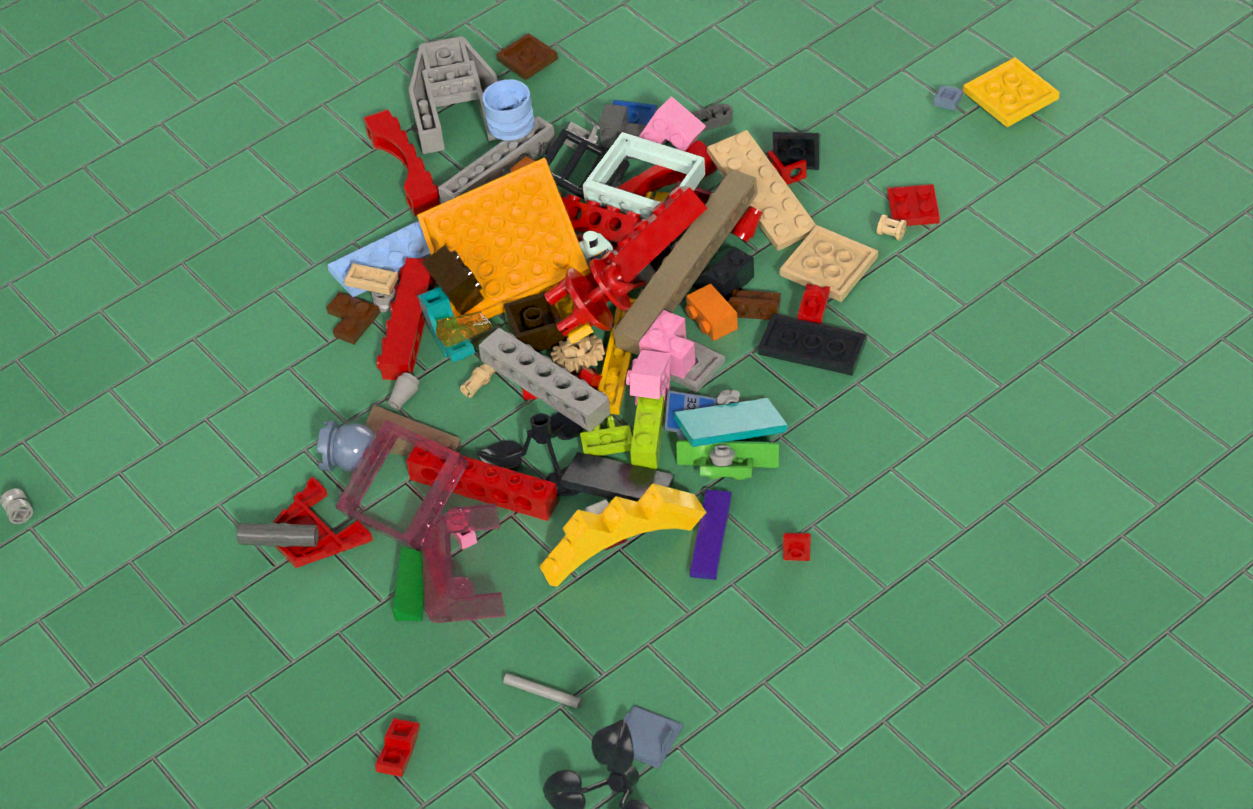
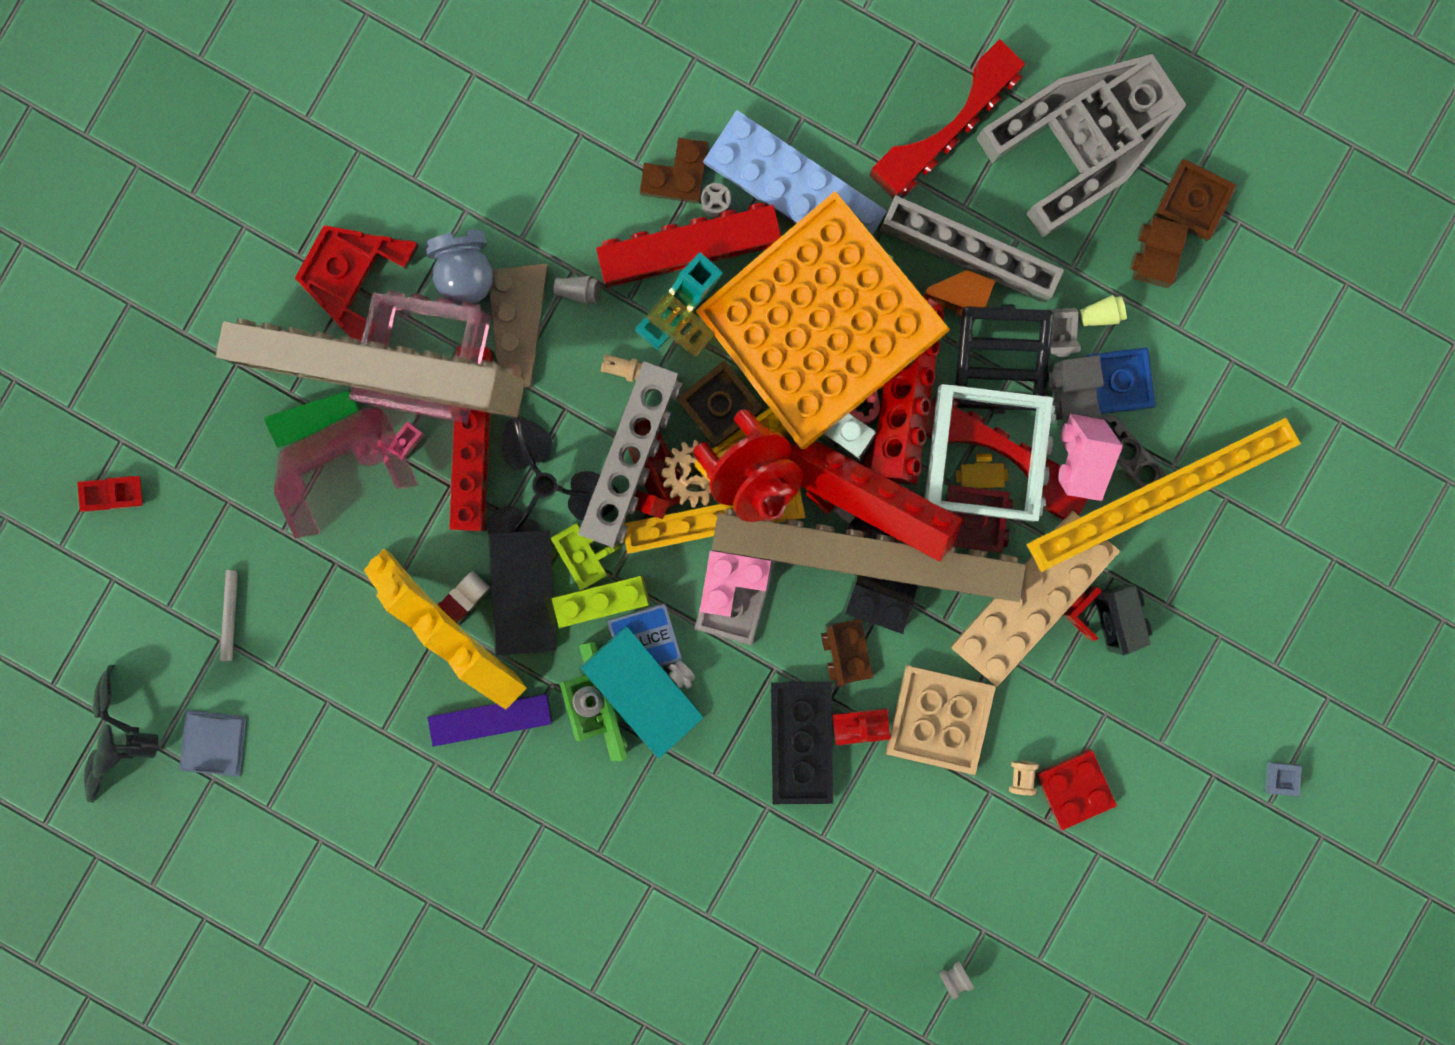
camera: 65 degrees right, 40 degrees up
dark grey axle [237,522,319,547] -> none
tan plate [344,263,398,295] -> none
dark brown brick [422,245,484,316] -> none
light blue wheel [482,79,535,140] -> none
bright pink brick [626,350,671,406] -> none
orange brick [685,284,738,341] -> none
red cone [732,206,762,243] -> none
red bracket [783,533,811,561] -> none
yellow plate [963,57,1060,127] -> none
none -> brick [215,318,525,418]
none -> light grey wheel [938,961,974,1000]
none -> yellow plate [1027,418,1301,572]
none -> yellowish green cone [1079,295,1127,327]
none -> reddish brown brick [1130,217,1188,288]

